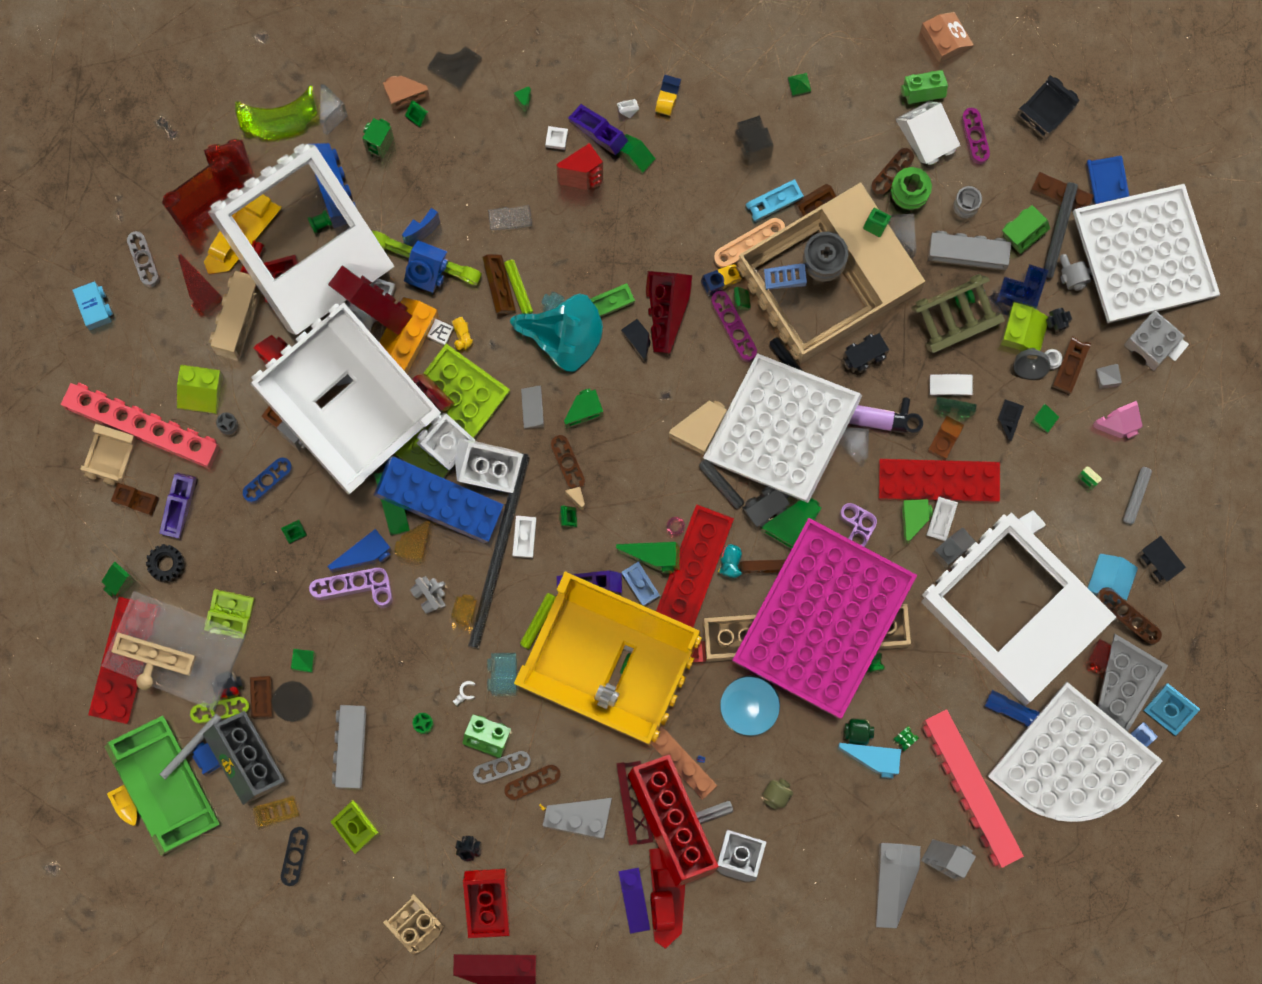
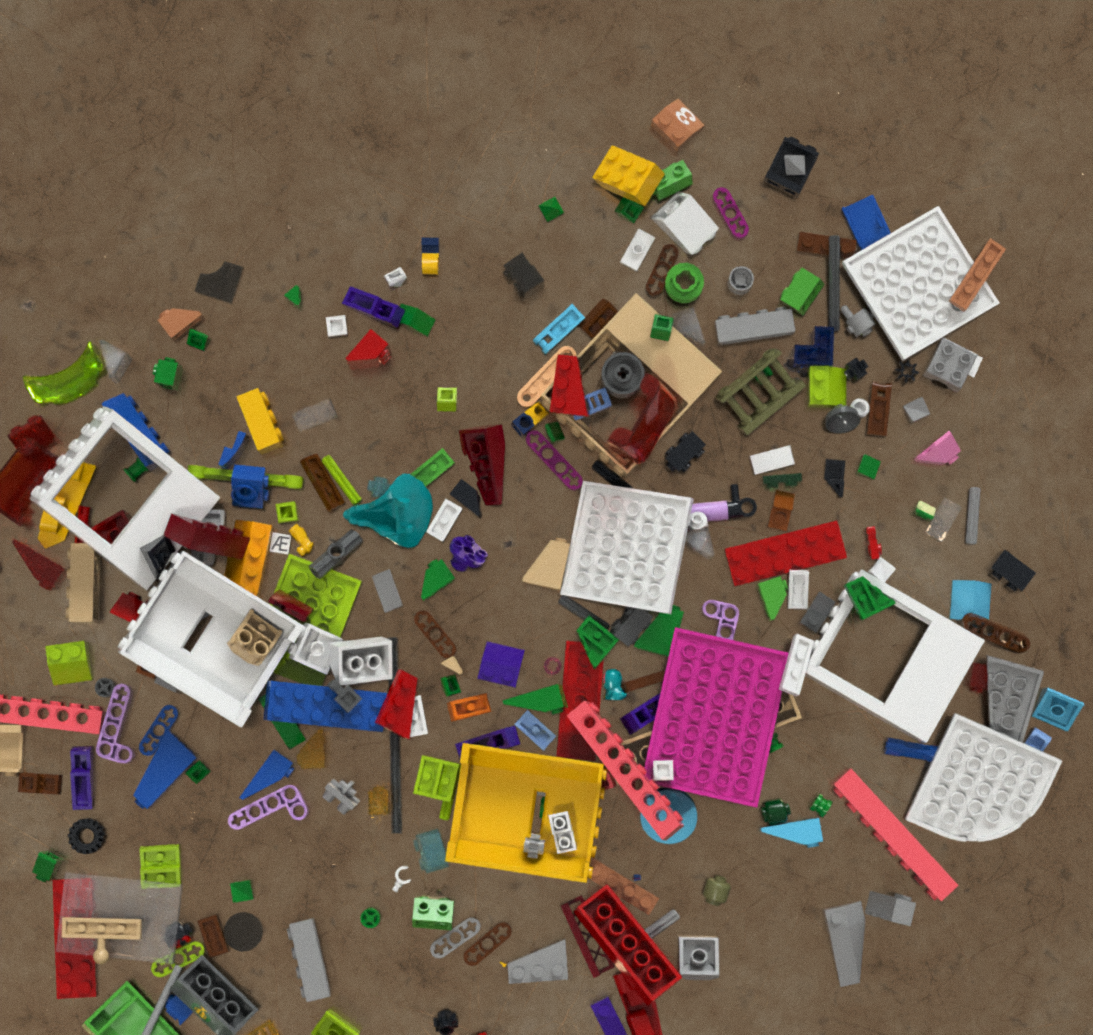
camera: 15 degrees left, 5 degrees up
none -> lavender beam [96,684,135,764]
none -> blue slope [133,730,199,809]
none -> black slope [140,536,176,581]
none -> tan slope [227,609,283,666]
none -> yellow brick [236,388,284,455]
none -> lime slope [275,501,299,523]
none -> dark grey piece [309,529,363,579]
none -> dark grey plate [327,679,362,713]
none -> red wing [375,669,417,740]
none -> lime slope [413,755,460,802]
none -> white plate [426,499,463,542]
none -> lime slope [437,387,457,412]
none -> orange slope [447,693,491,722]
none -> dark purple plate [450,535,487,572]
none -> dark purple slope [477,641,525,688]
none -> white slope [548,811,577,854]
none -> red wing [550,354,589,417]
none -> coral brick [567,701,684,841]
none -> green wing [576,616,619,669]
none -> yellow brick [592,145,665,206]
none -> clear red windscreen [607,373,677,464]
none -> green slope [615,197,644,223]
none -> white plate [620,229,655,272]
none -> dark purple slope [620,693,660,735]
none -> white tile [653,760,674,781]
none -> white plate [688,512,708,531]
none -> white plate [779,634,814,696]
none -> light grey slope [784,155,805,176]
none -> green wing [844,576,896,621]
none -> red plate [866,526,882,561]
none -> black gear [894,359,919,384]
none -> clear slope [925,497,962,541]
none -> nougat plate [949,238,1006,312]

